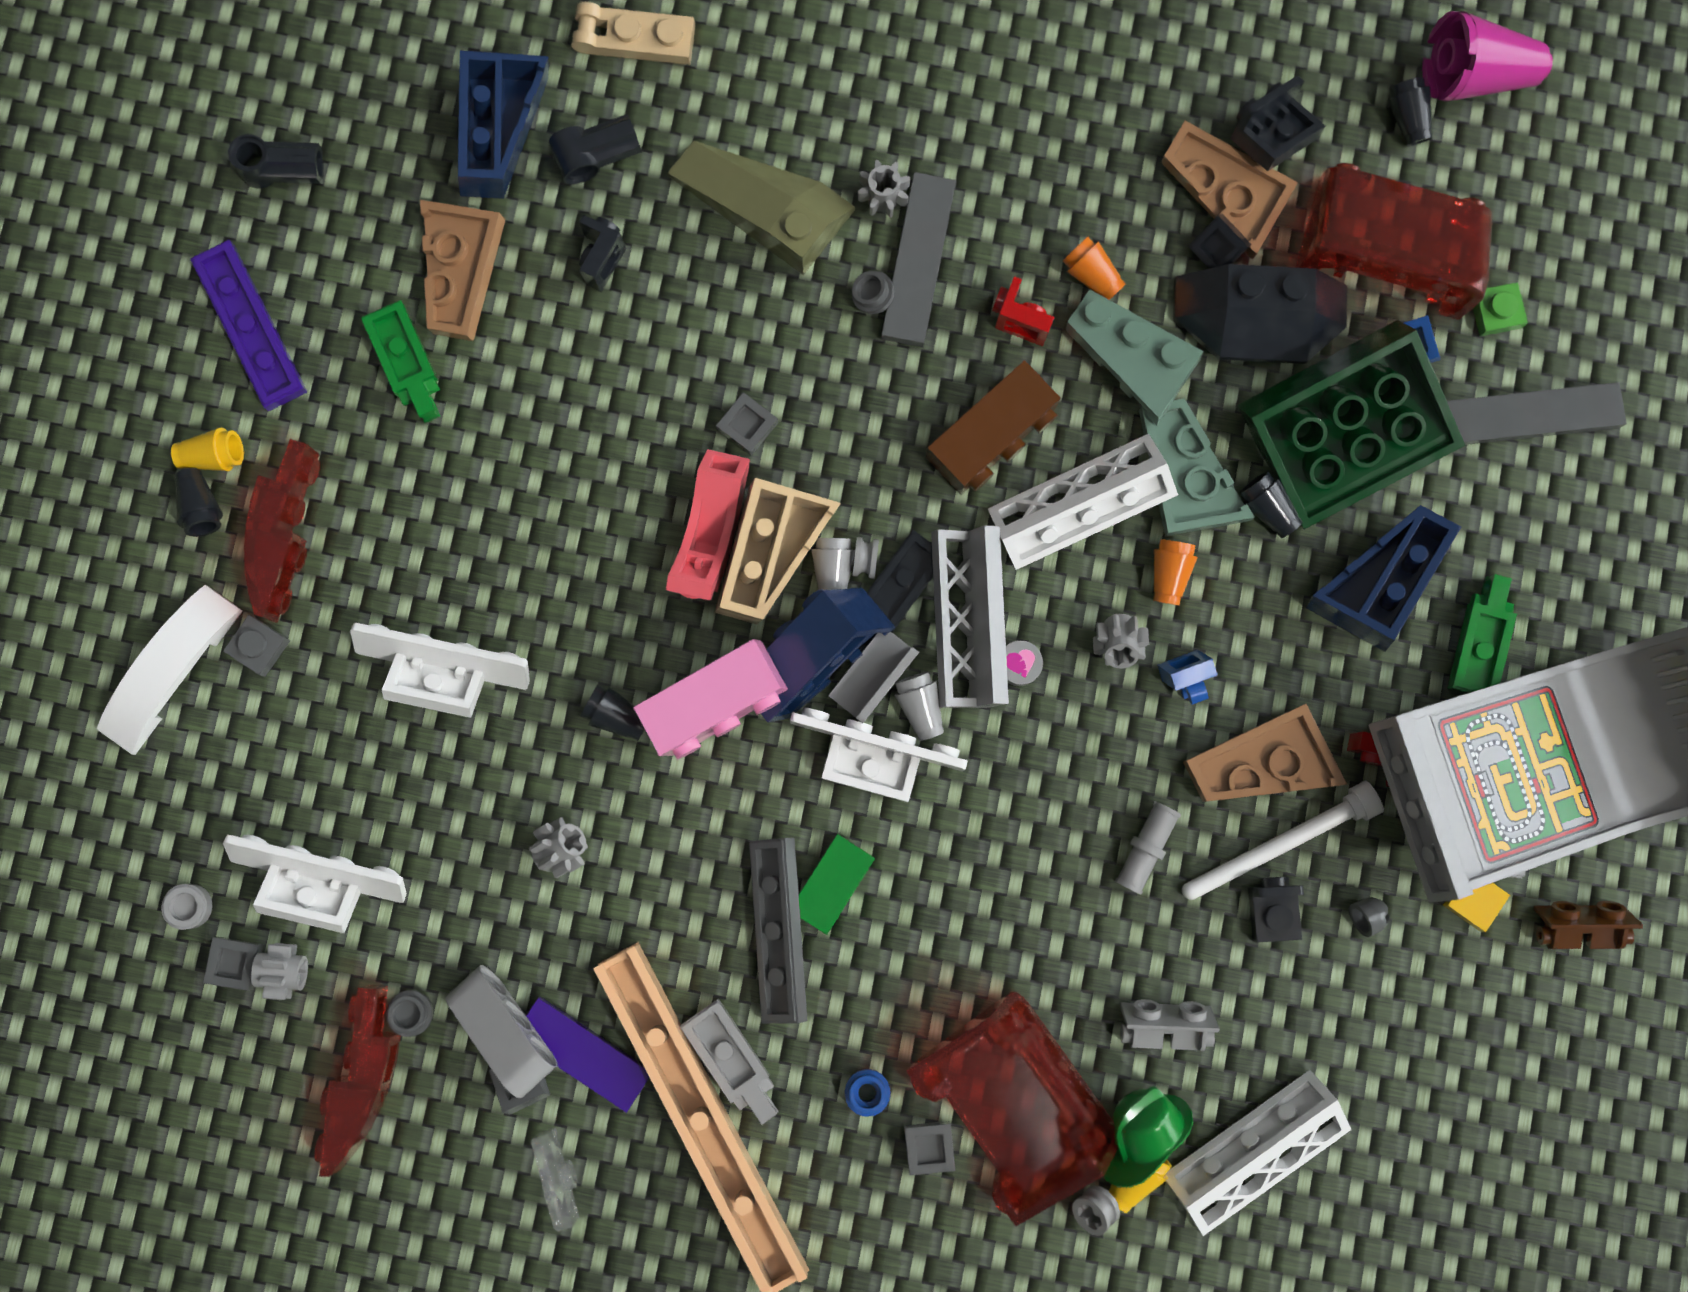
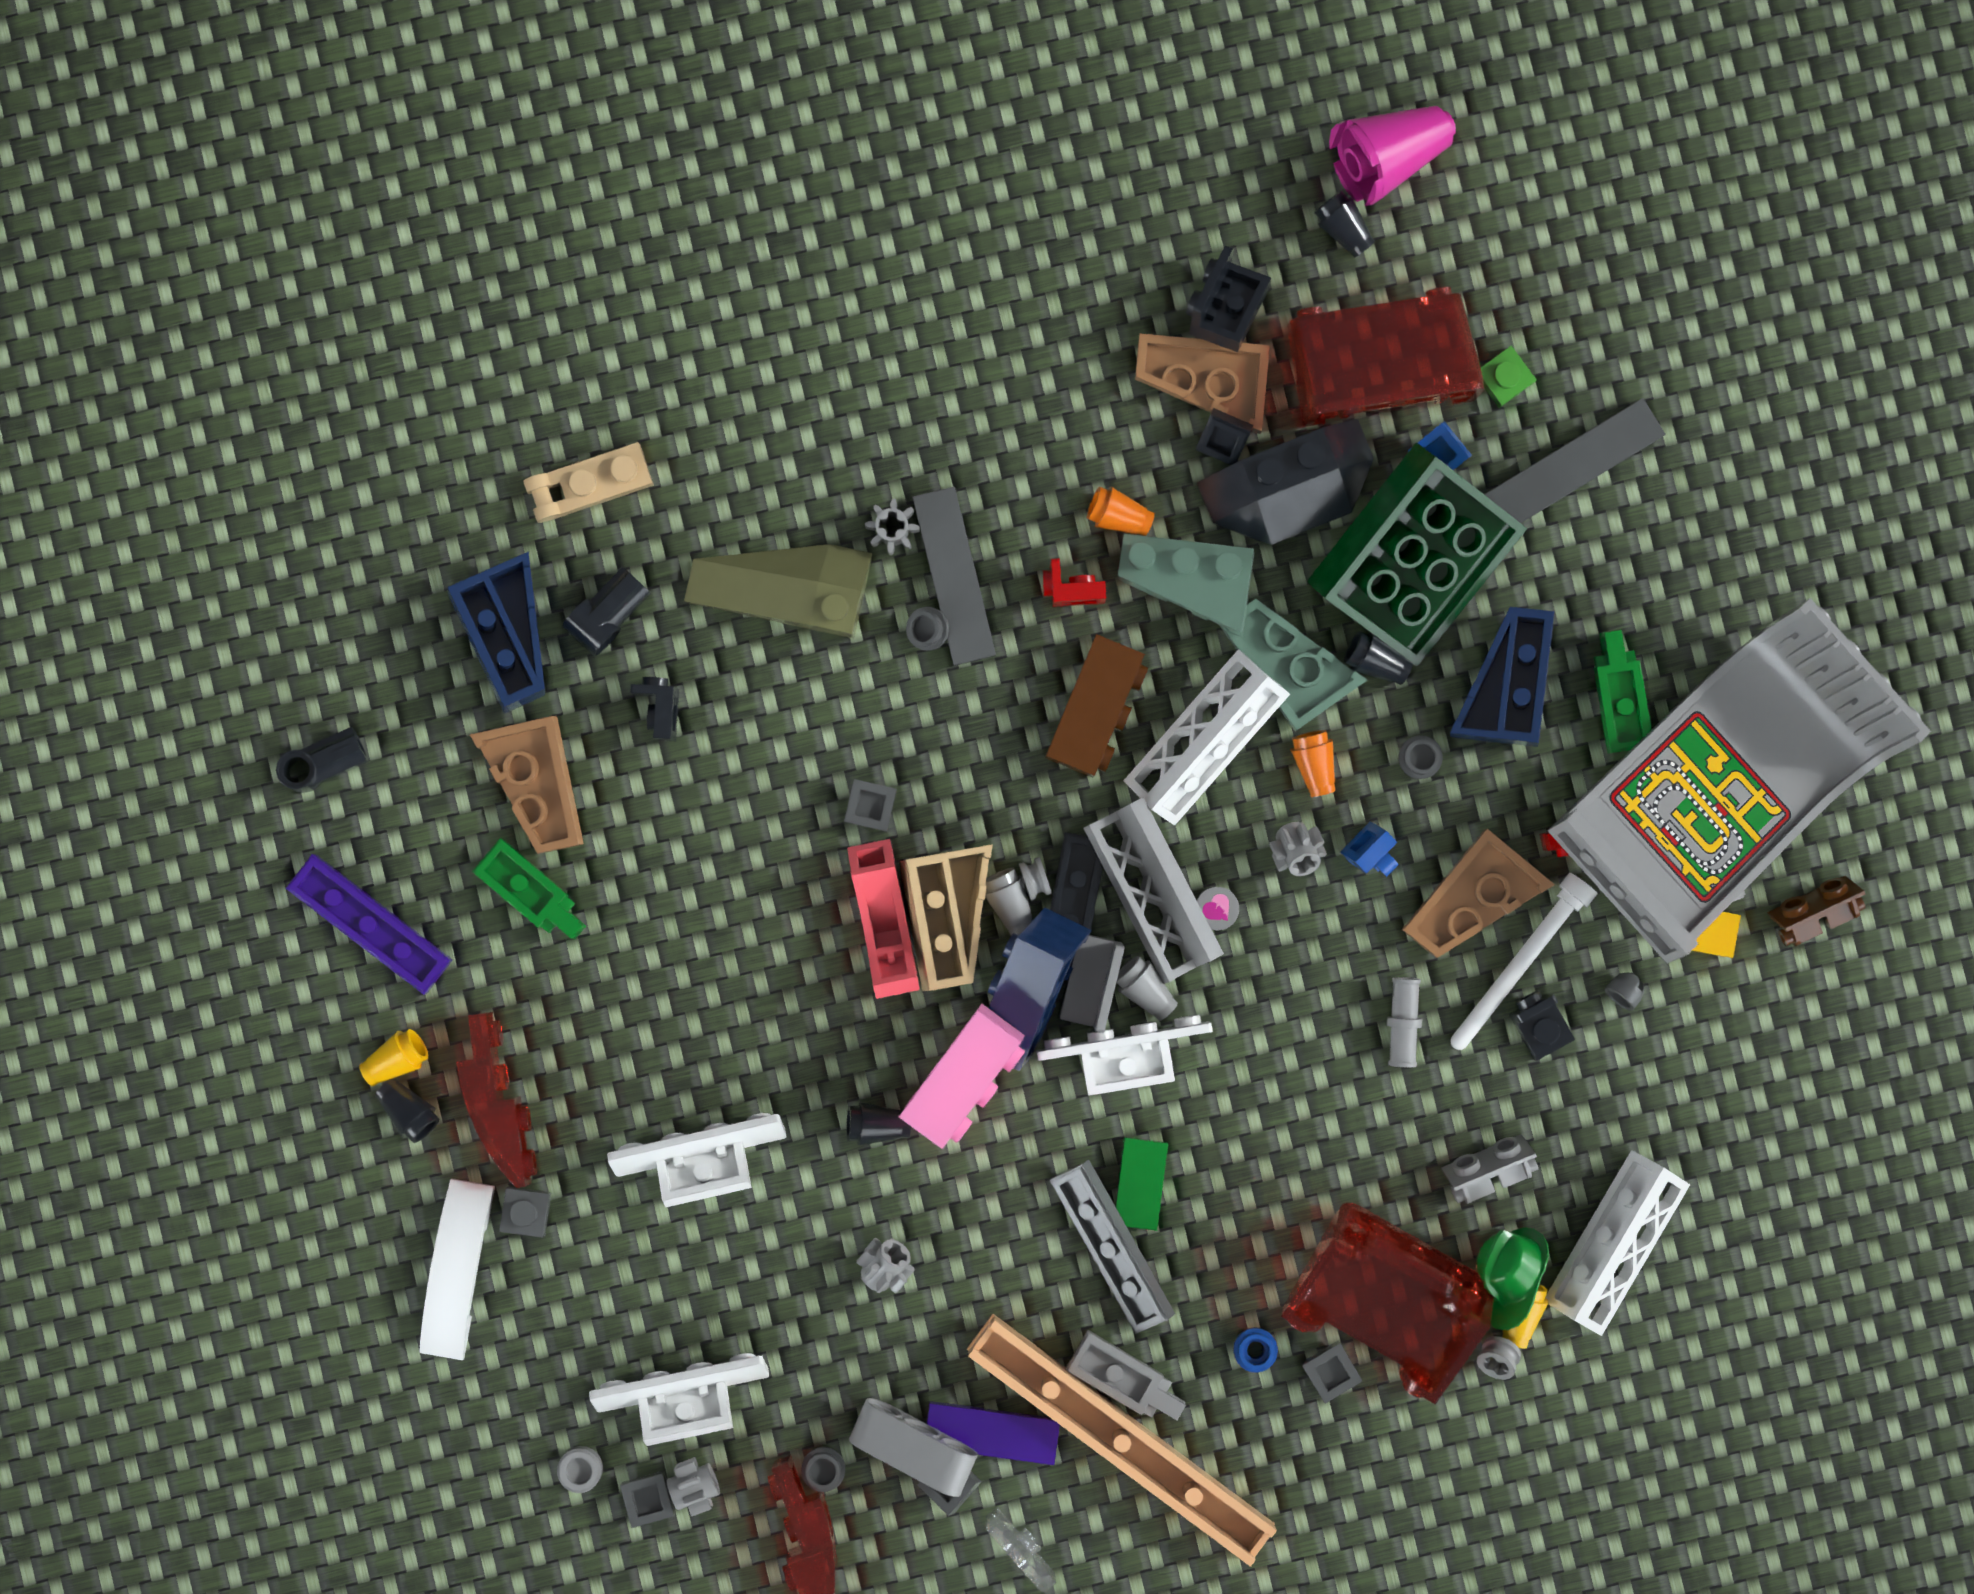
camera: 25 degrees left, 5 degrees up
none -> dark grey plate [1398,735,1443,779]

